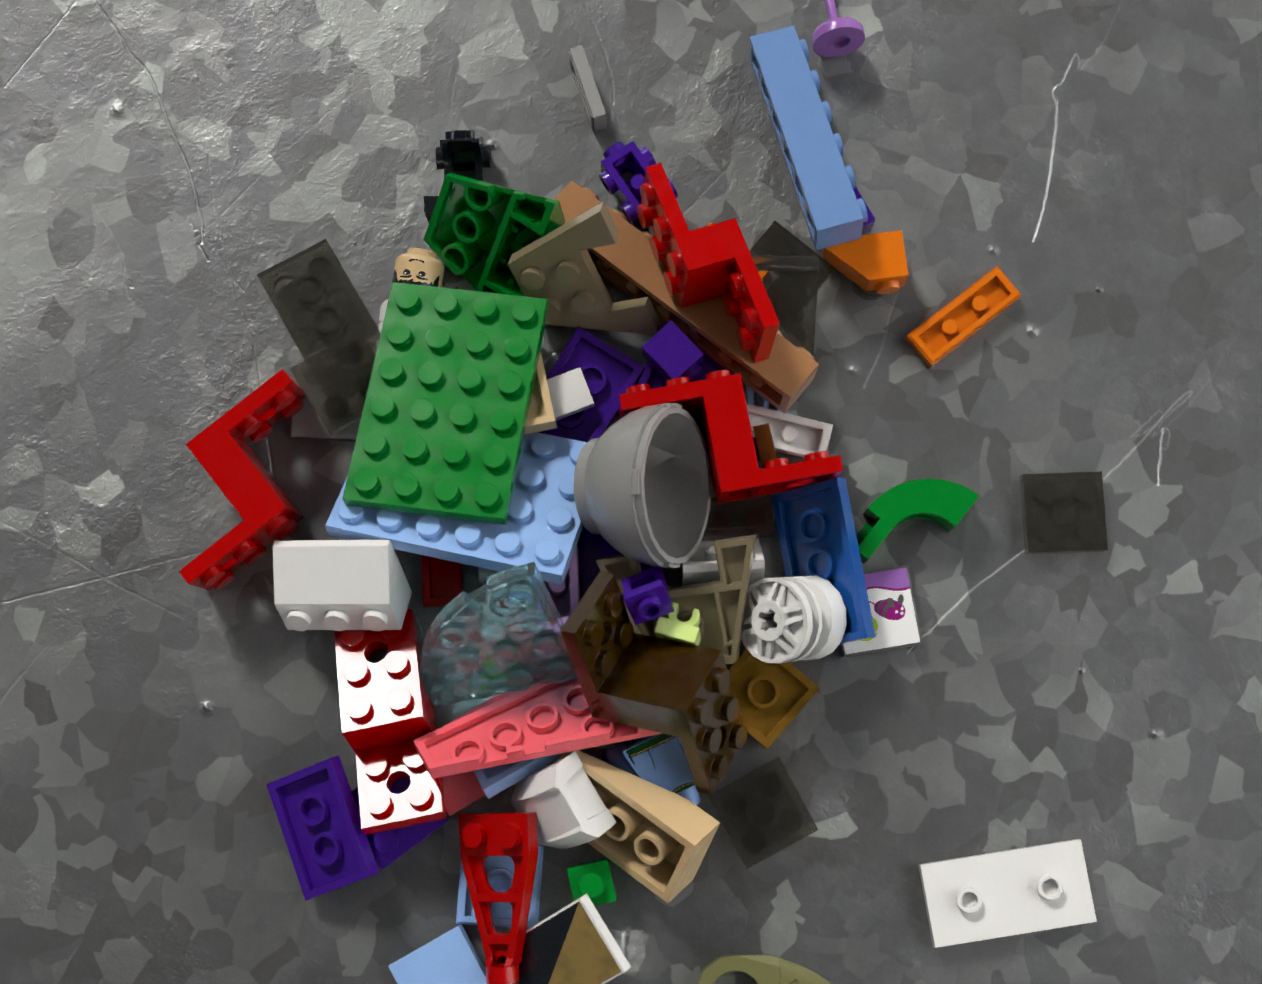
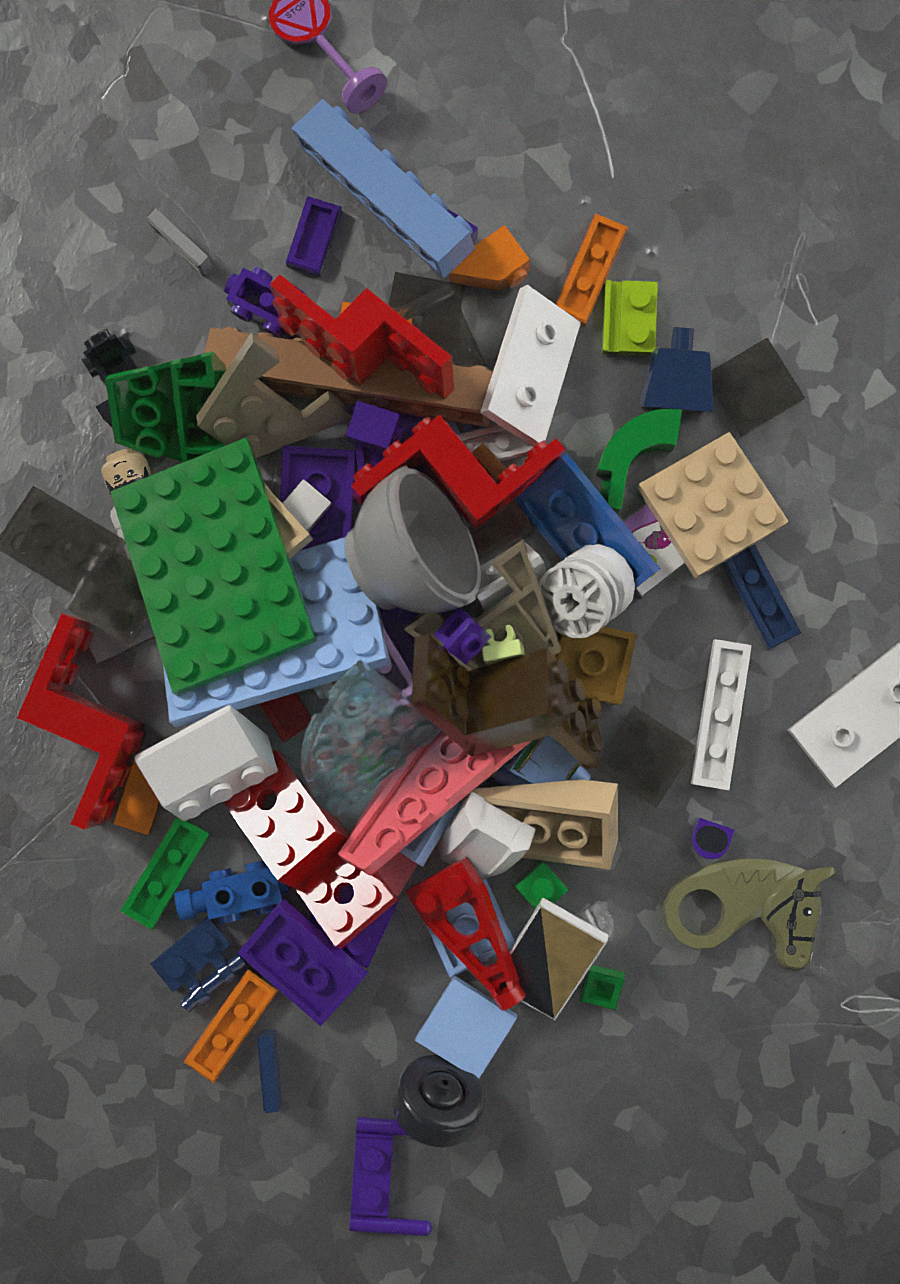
camera: 30 degrees left, 5 degrees up
none -> orange tile [113,754,161,835]
none -> green plate [120,817,211,930]
none -> dark blue plate [150,916,247,1012]
none -> blue brick [175,860,289,924]
none -> orange tile [184,968,278,1083]
none -> dark blue tile [257,1029,282,1113]
none -> dark purple tile [285,196,342,277]
none -> white plate [480,285,581,447]
none -> lime plate [602,280,658,356]
none -> tan plate [637,432,789,579]
none -> dark blue torso [639,327,714,412]
none -> white plate [691,639,752,790]
none -> tile [691,817,734,860]
none -> dark blue tile [722,544,801,650]

